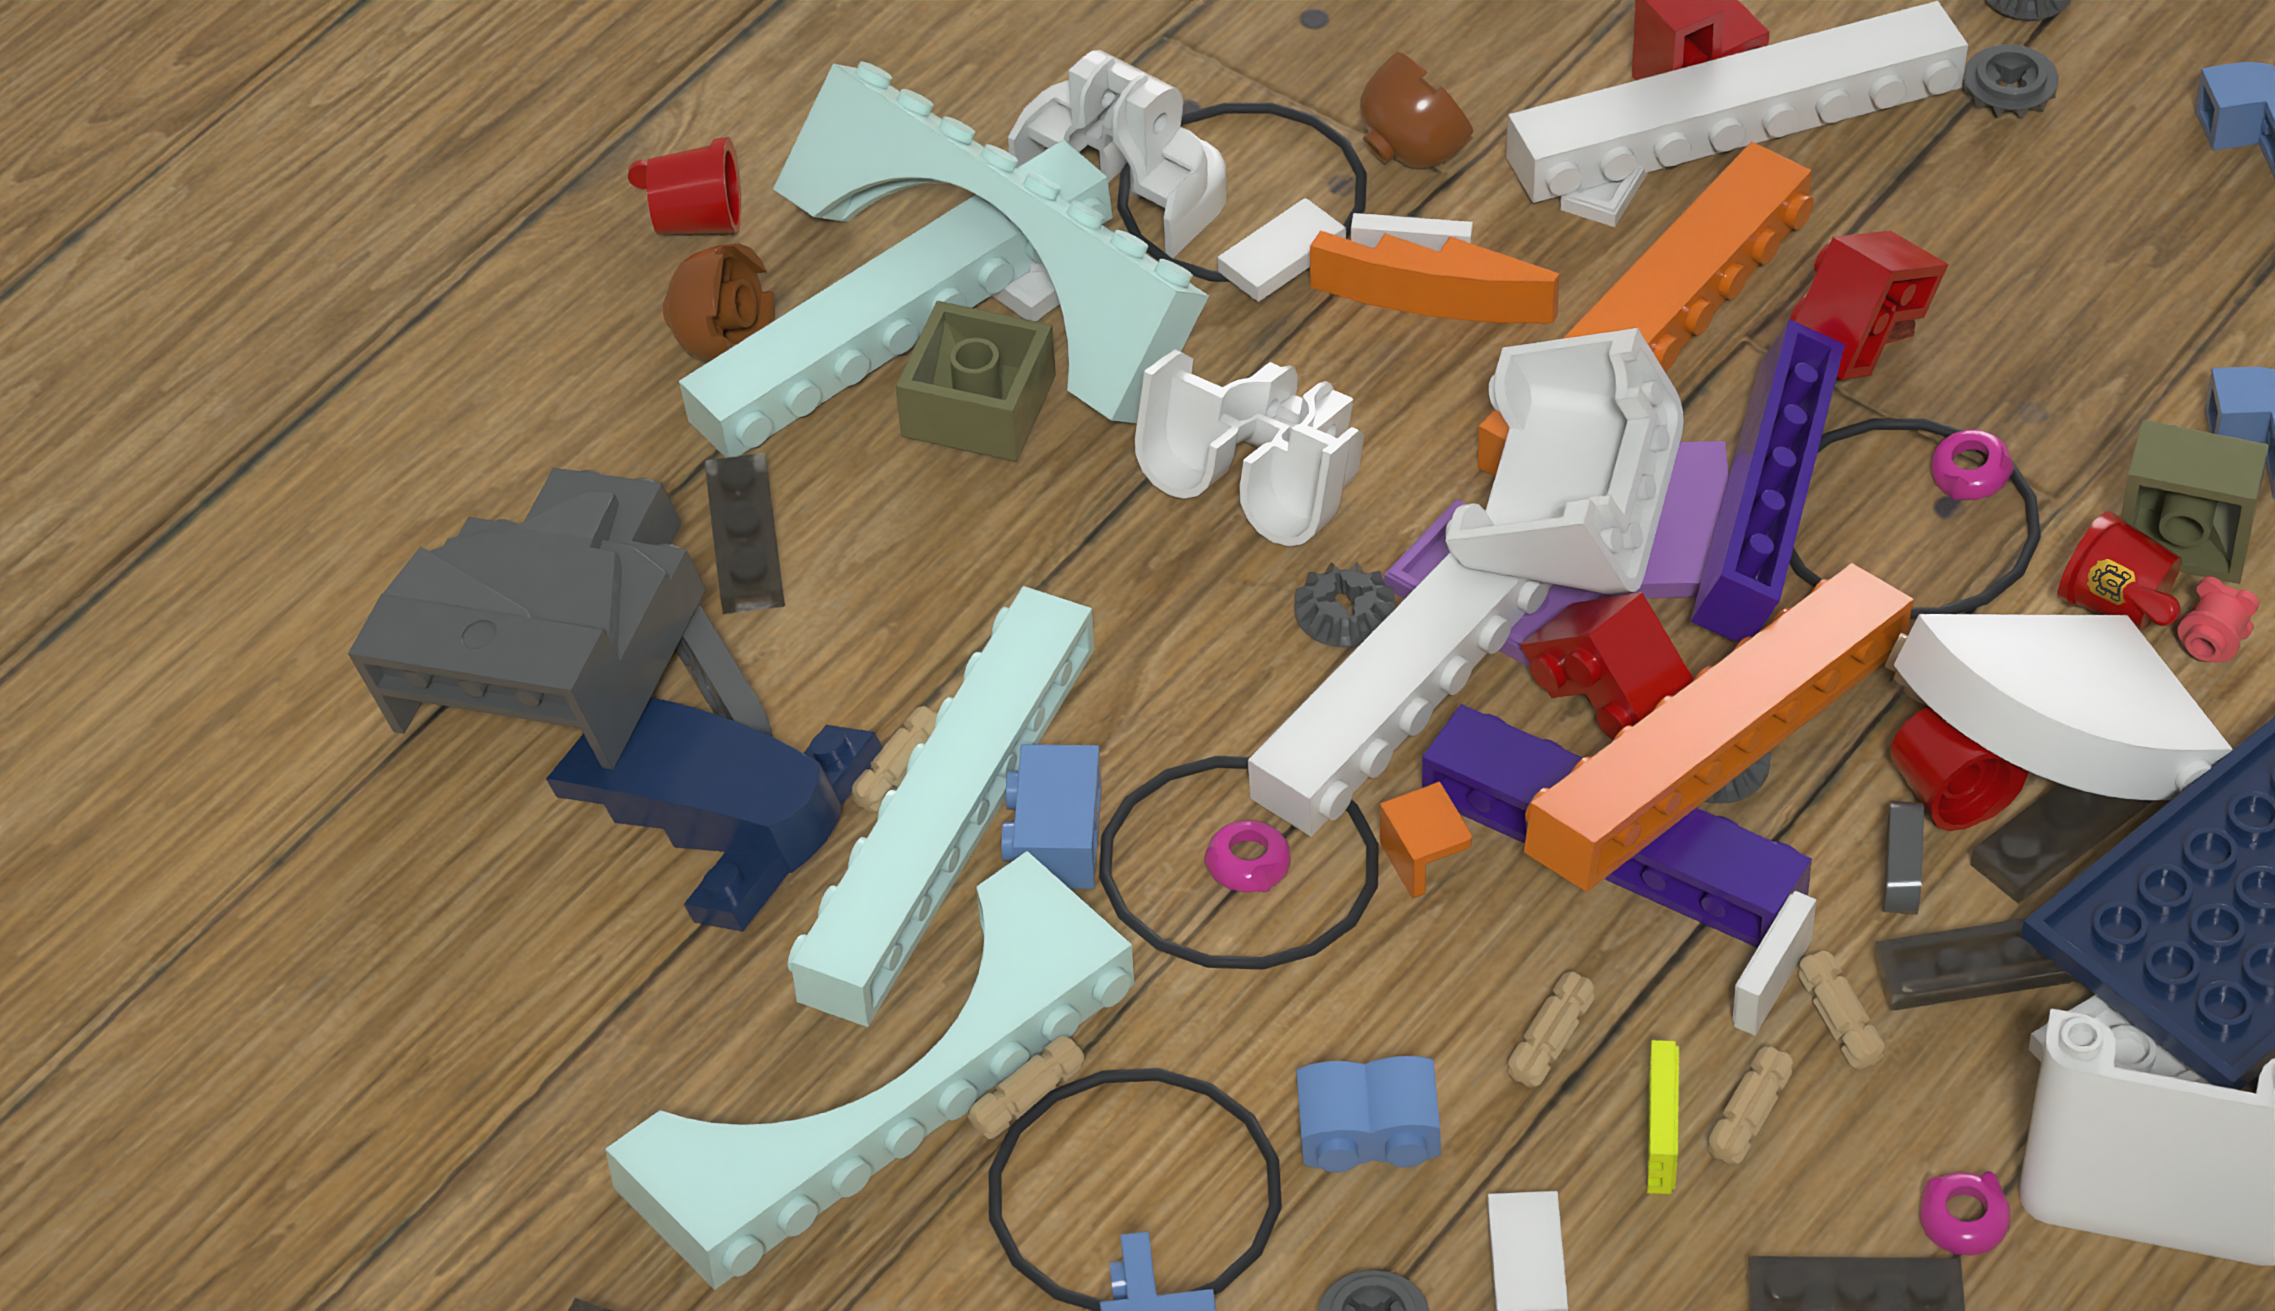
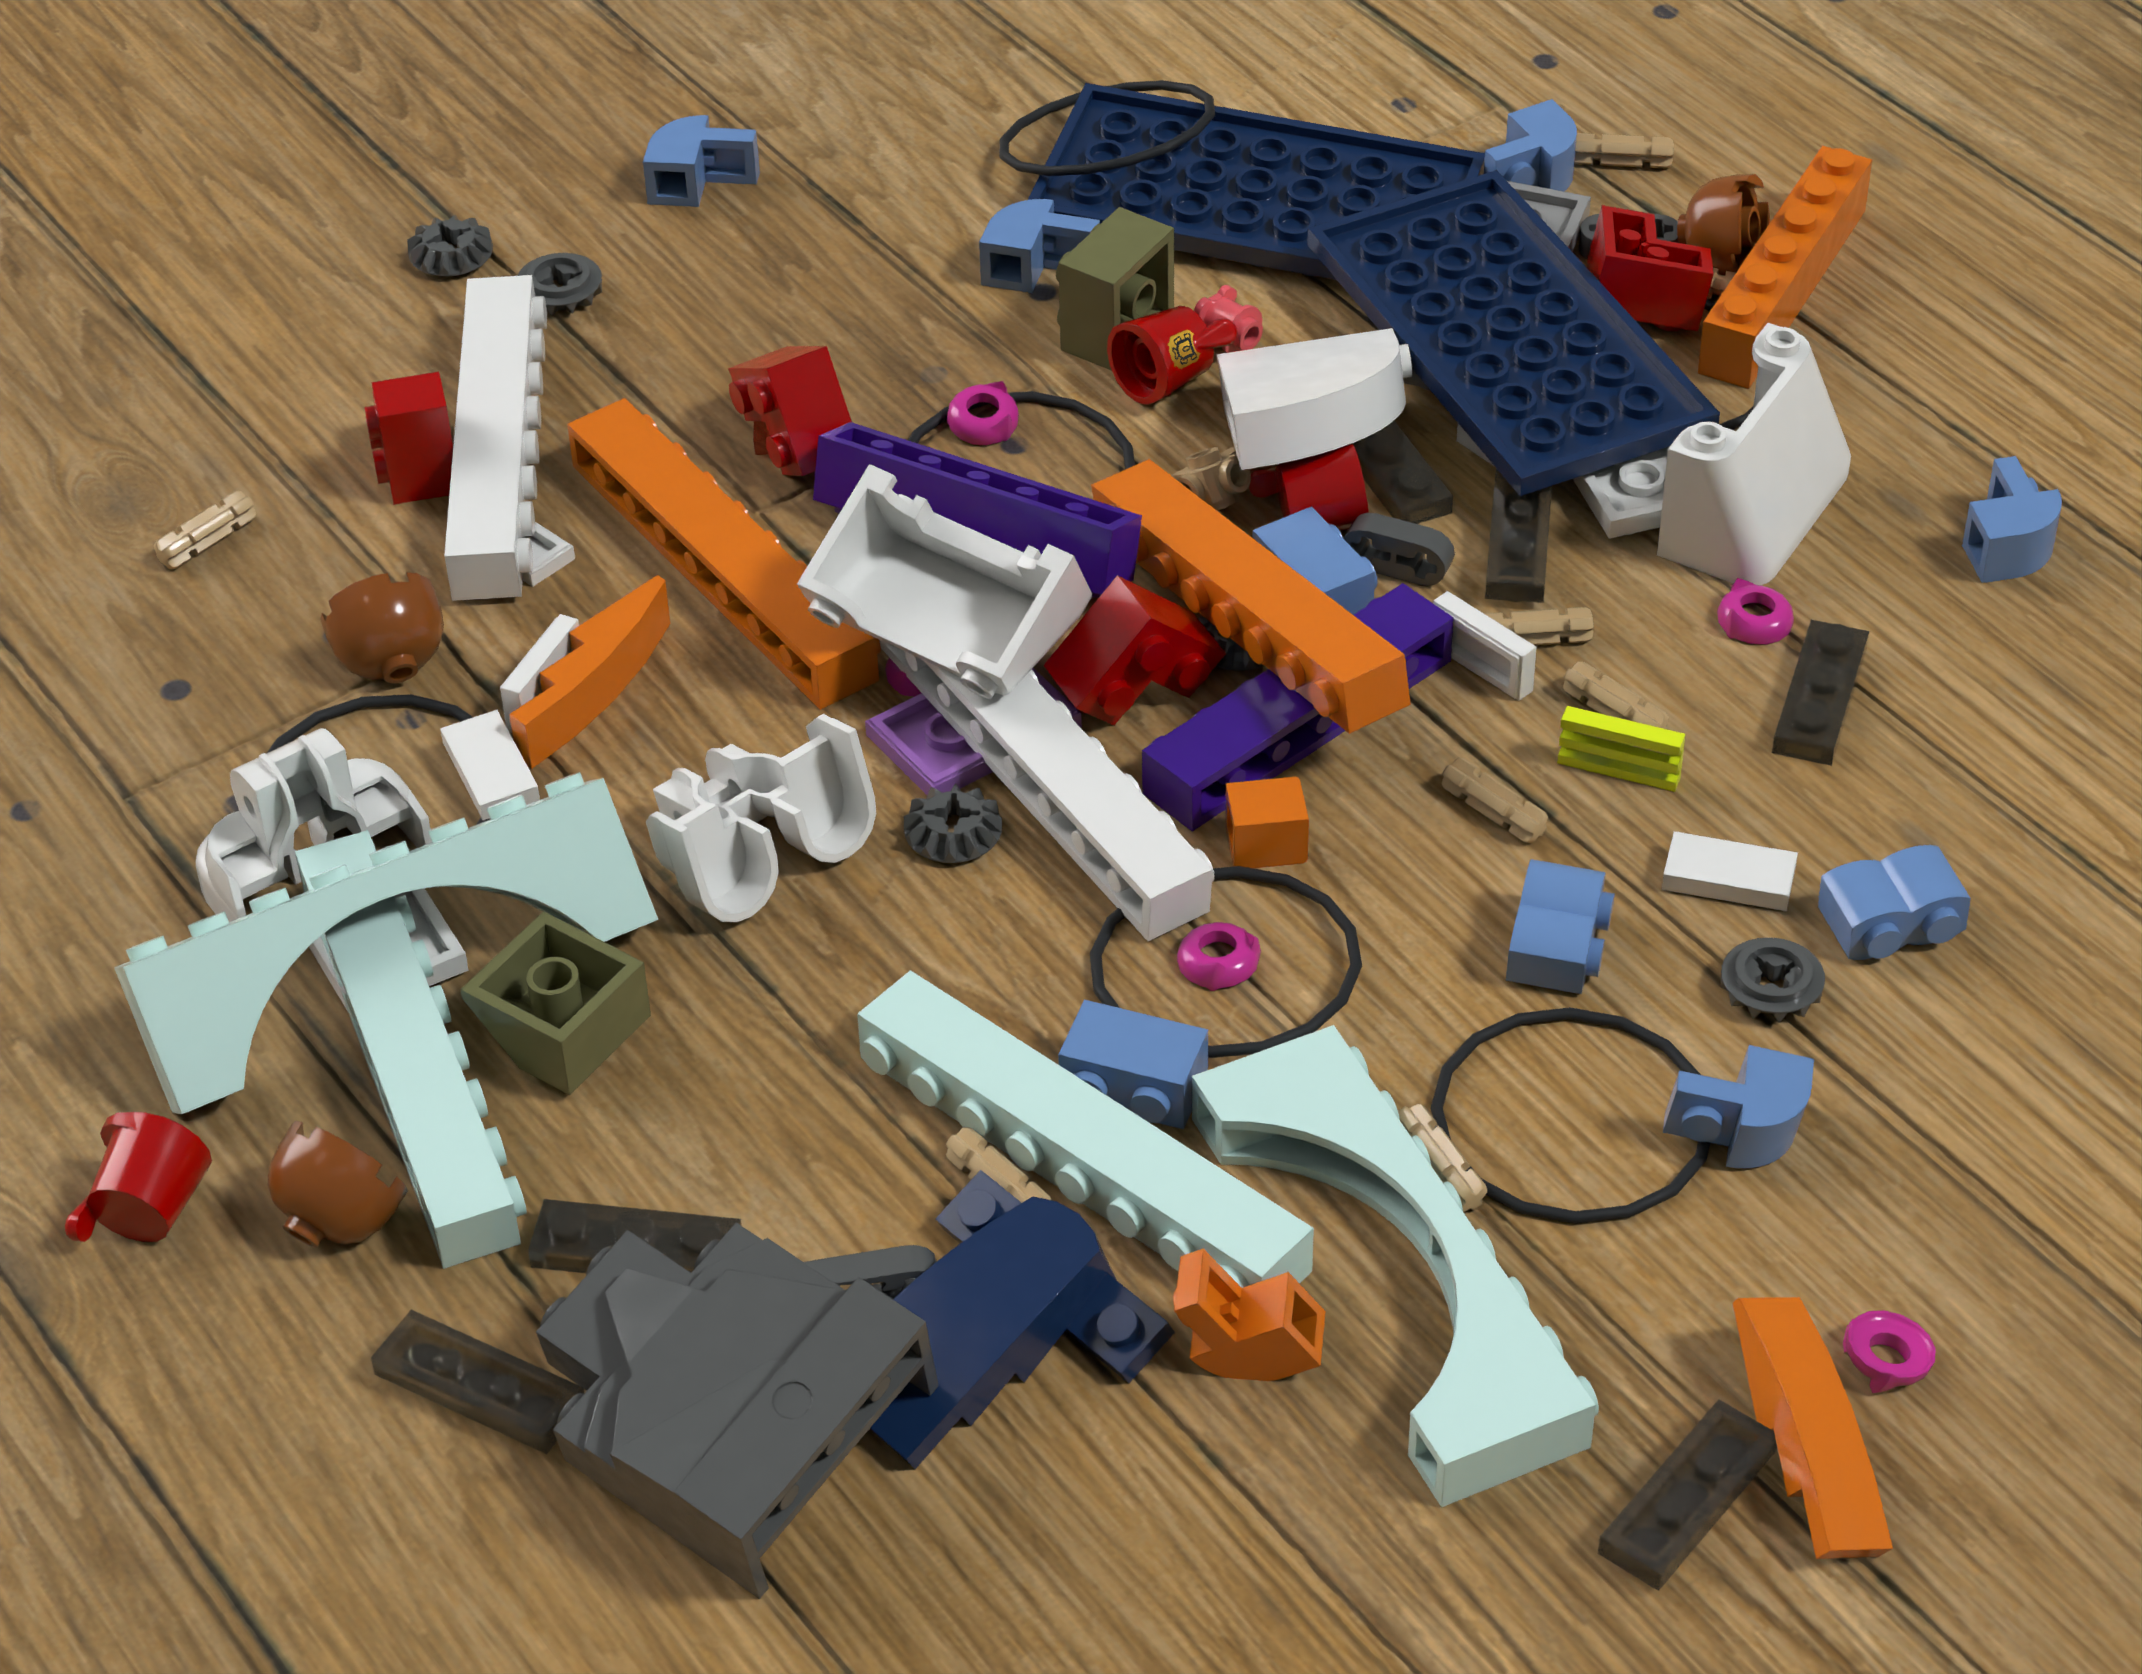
camera: 75 degrees left, 5 degrees down
none -> clear smoke plate [371,1309,584,1454]
none -> orange brick [1173,1248,1326,1381]
none -> medium blue brick [1253,506,1378,615]

